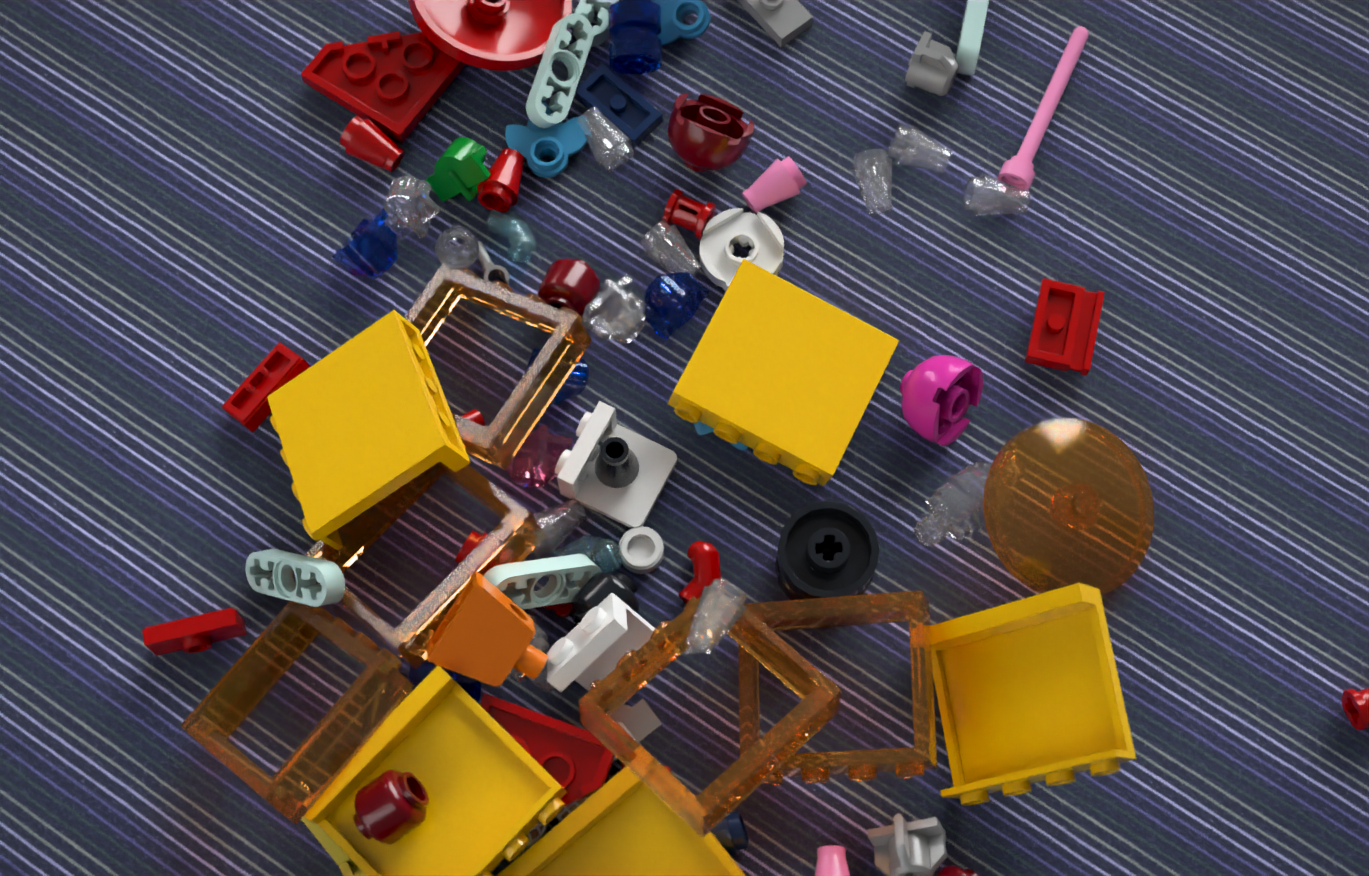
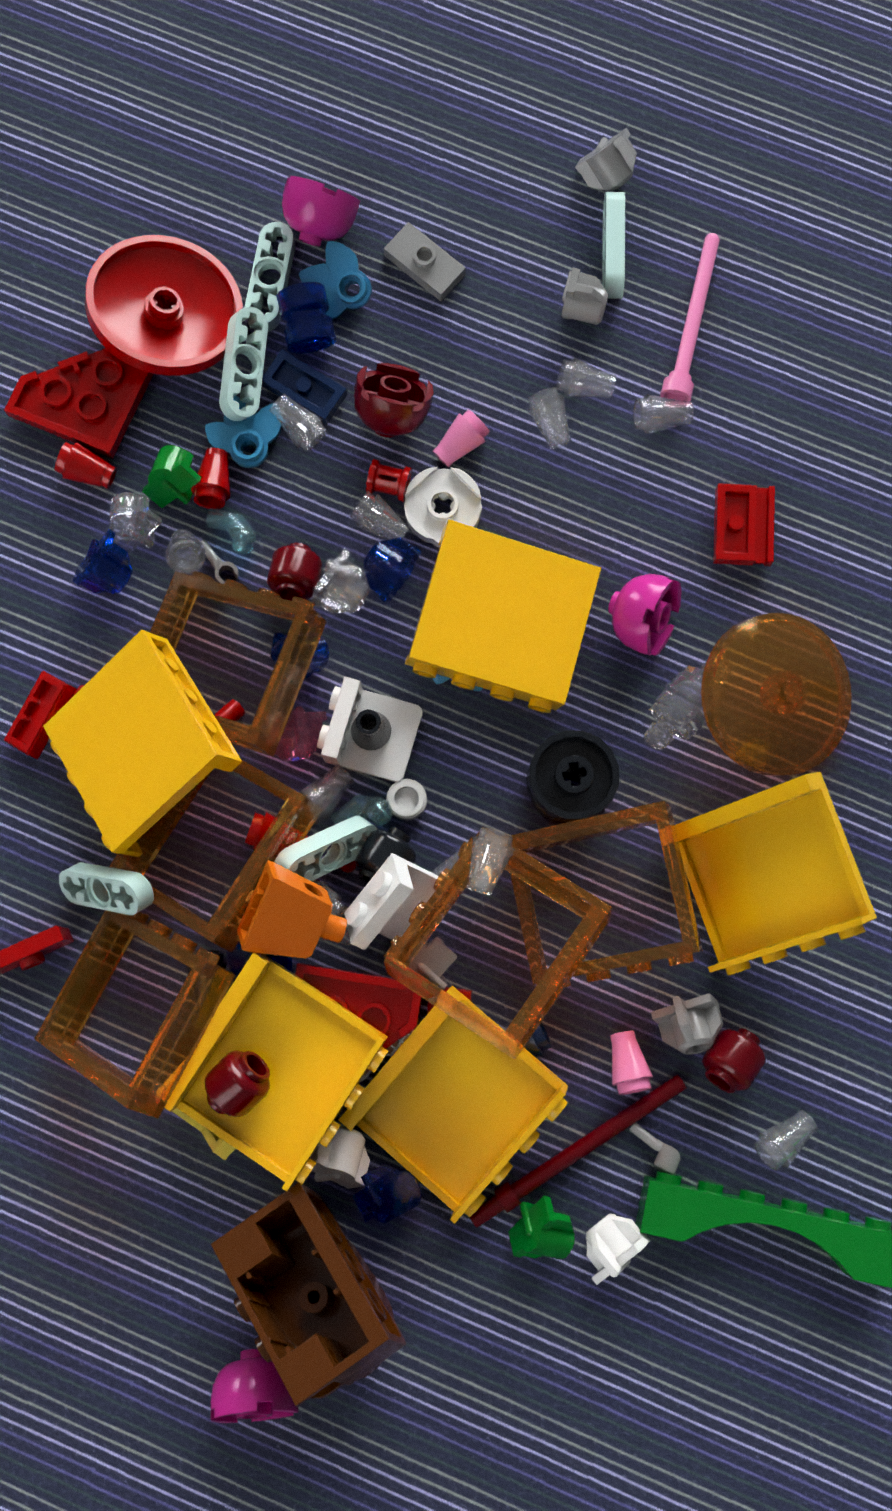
camera: 10 degrees left, 10 degrees up
red arm [678,541,721,610] -> none

